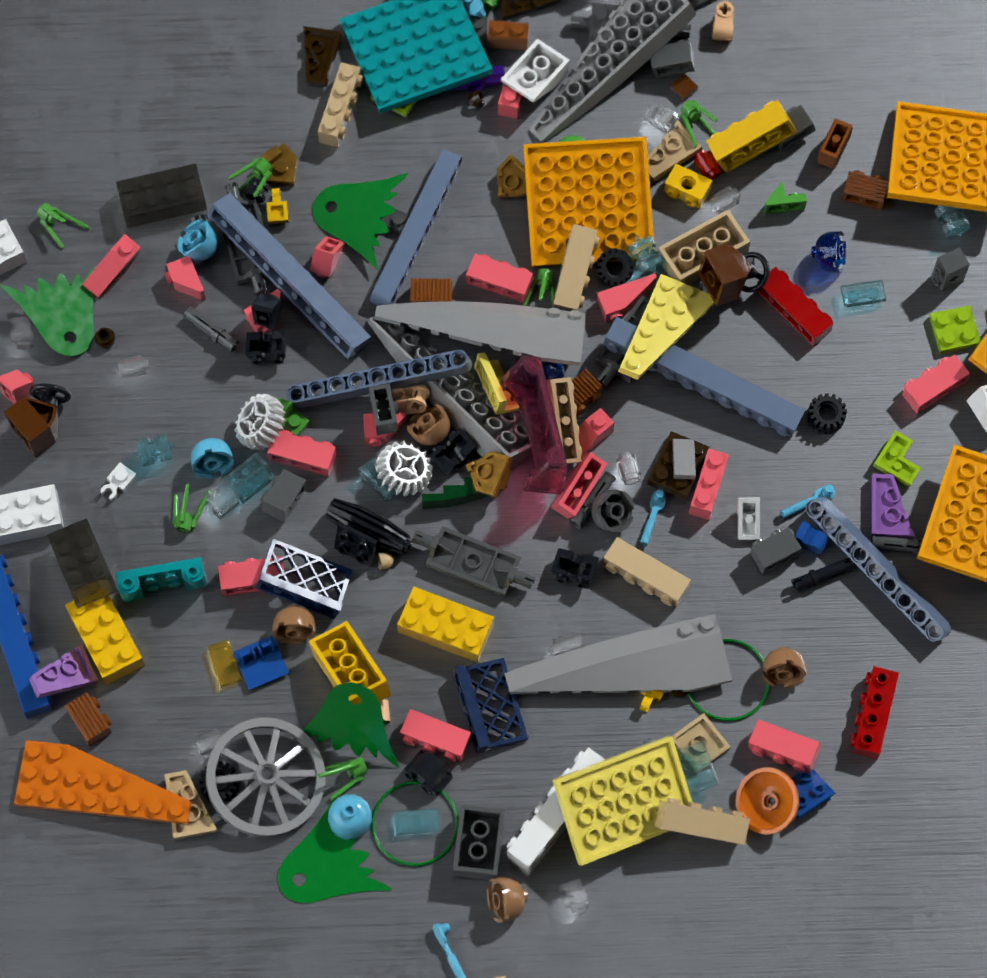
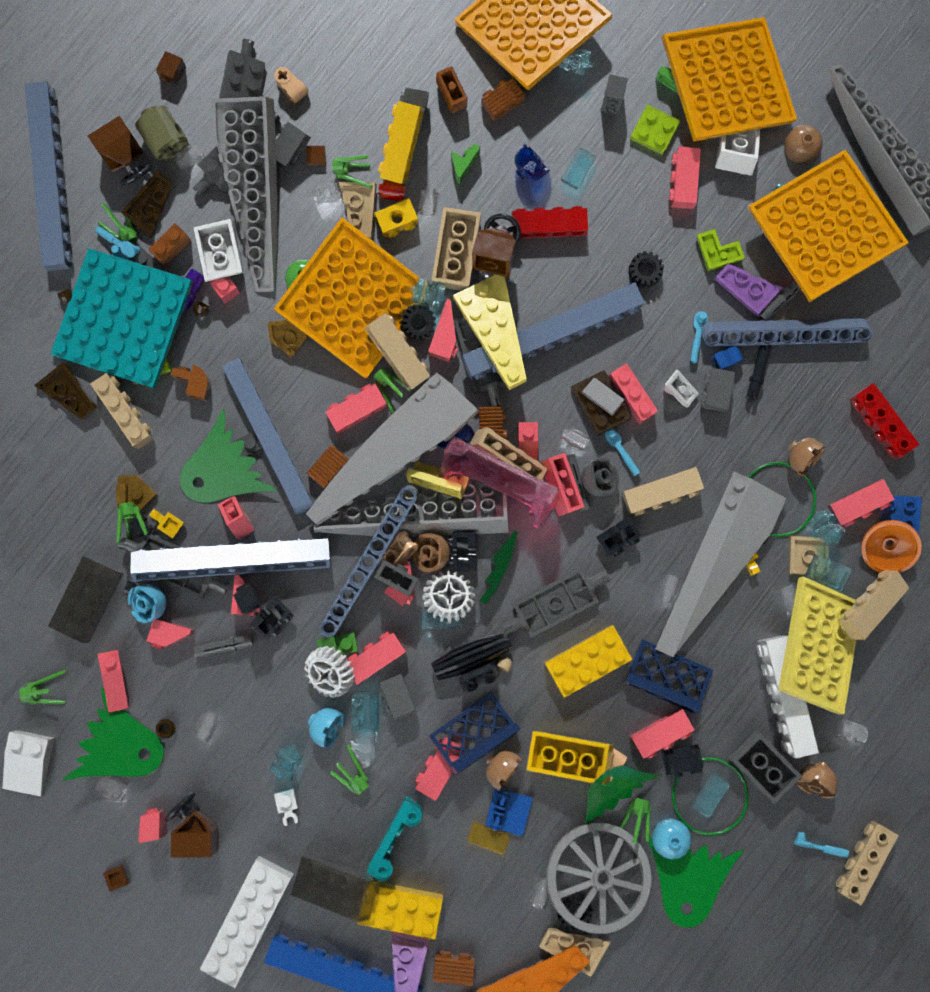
camera: 55 degrees left, 15 degrees up
pearl gold plate [466,451,512,498] -> none
none -> dark orange brick [171,365,211,402]
none -> clear light blue wheel [809,509,846,546]

